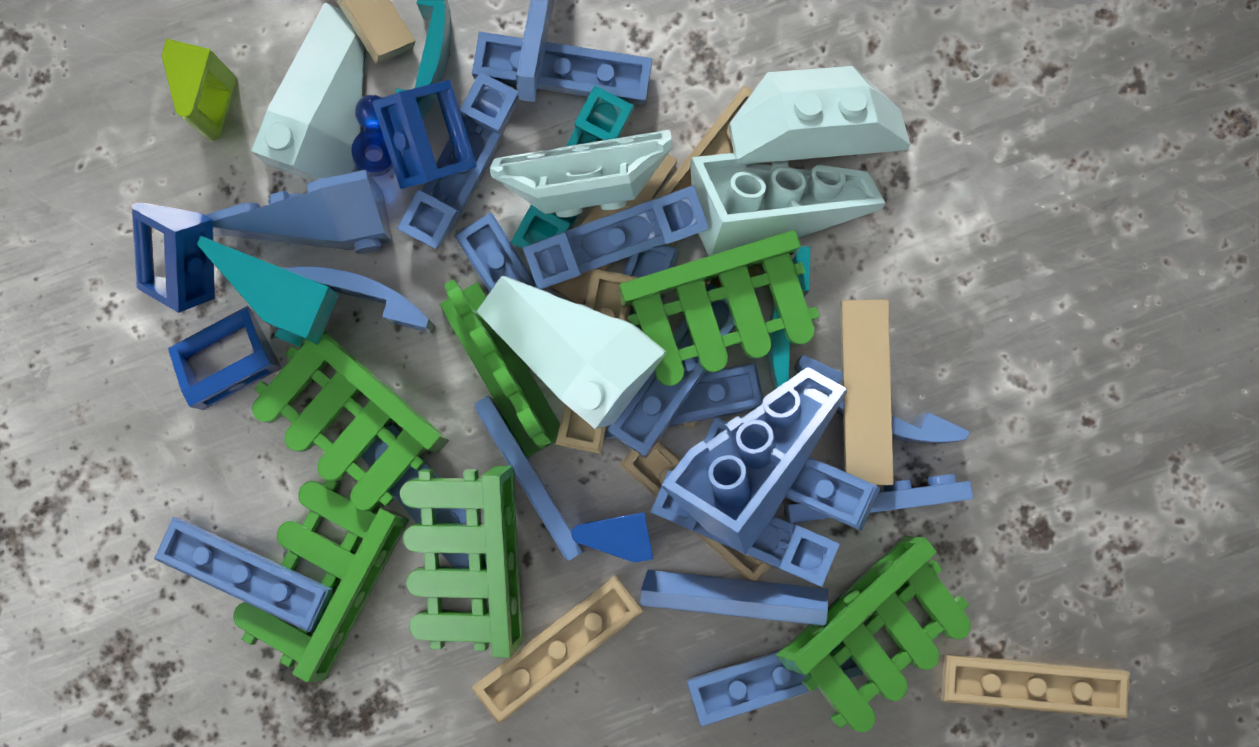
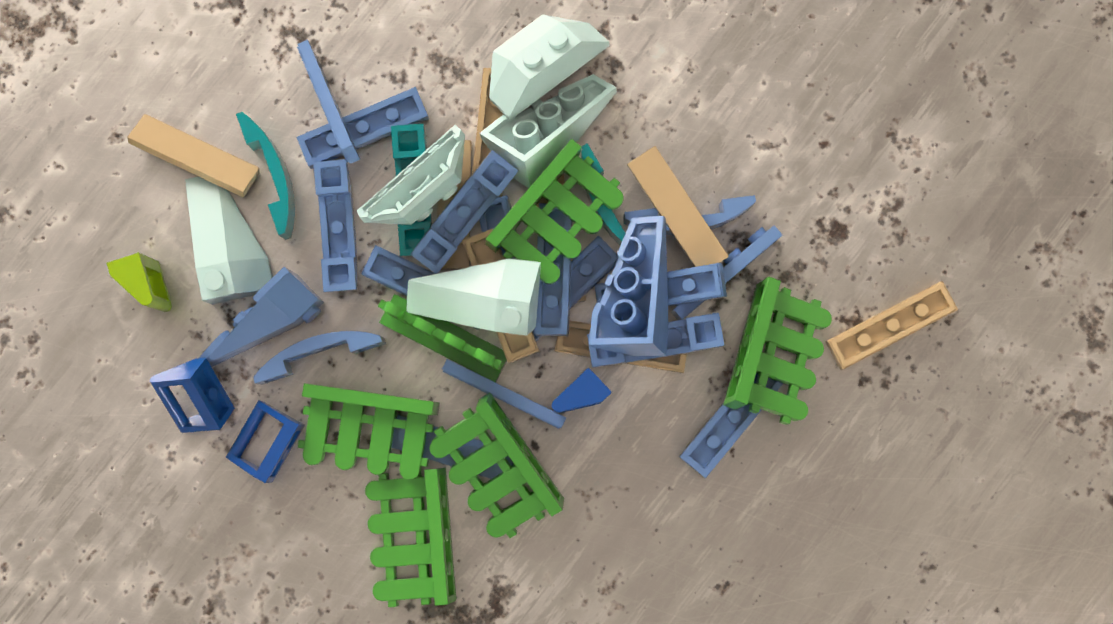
camera: 30 degrees left, 0 degrees up
medium blue tile [154,517,334,632] -> none
teal slope [197,236,339,347] -> none
clear blue plate [351,95,393,177] -> none
blue tile [372,80,477,189] -> none
tan tile [471,575,643,725] -> none
medium blue tile [640,570,828,626] -> none

